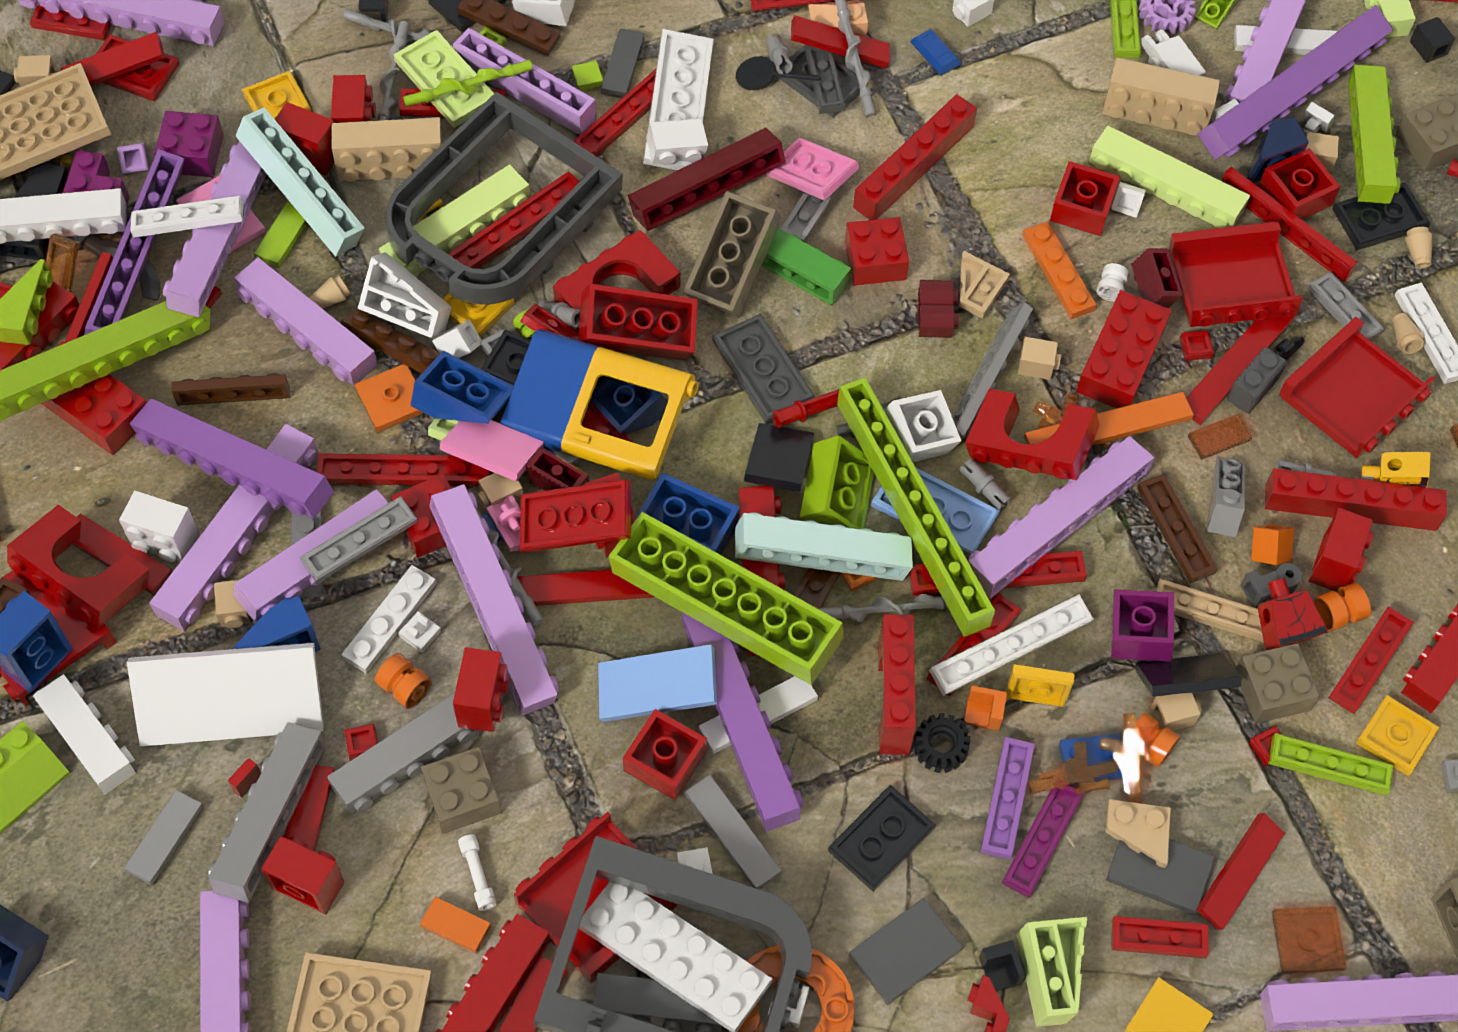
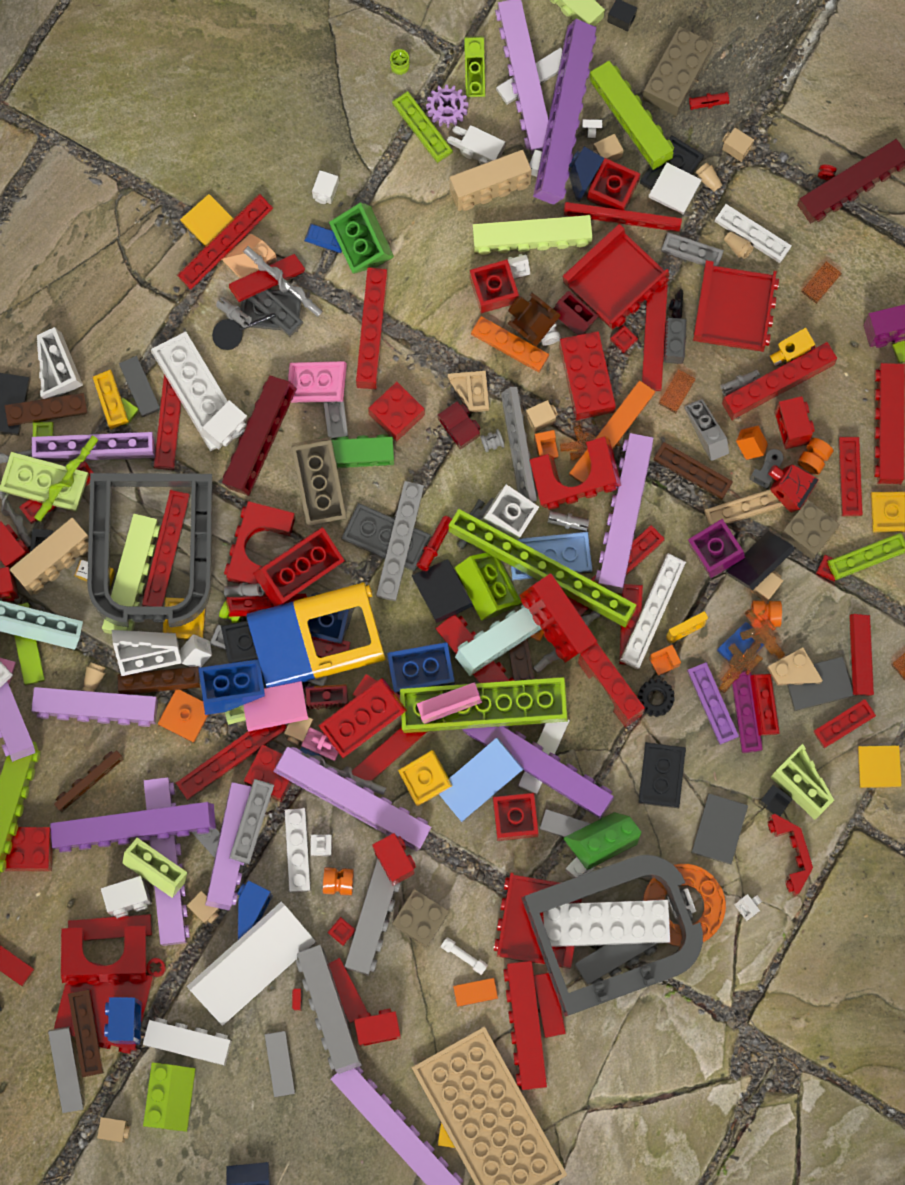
camera: 35 degrees left, 15 degrees up
none -> yellow tile [93,369,129,429]
none -> yellowish green brick [122,838,187,898]
none -> red bush [146,958,166,978]
none -> bright green slope [329,202,394,274]
none -> light grey plate [376,481,424,602]
none -> yellow tile [398,750,452,806]
none -> bright pink panel [417,682,482,724]
none -> light grey bush [480,429,505,453]
none -> reddish brown panel [507,292,561,346]
none -> red brick [519,573,597,663]
none -> orange panel [534,430,558,459]
none -> bright green slope [564,812,641,870]
none -> white tile [649,163,702,215]
none -> red tile [750,674,780,736]

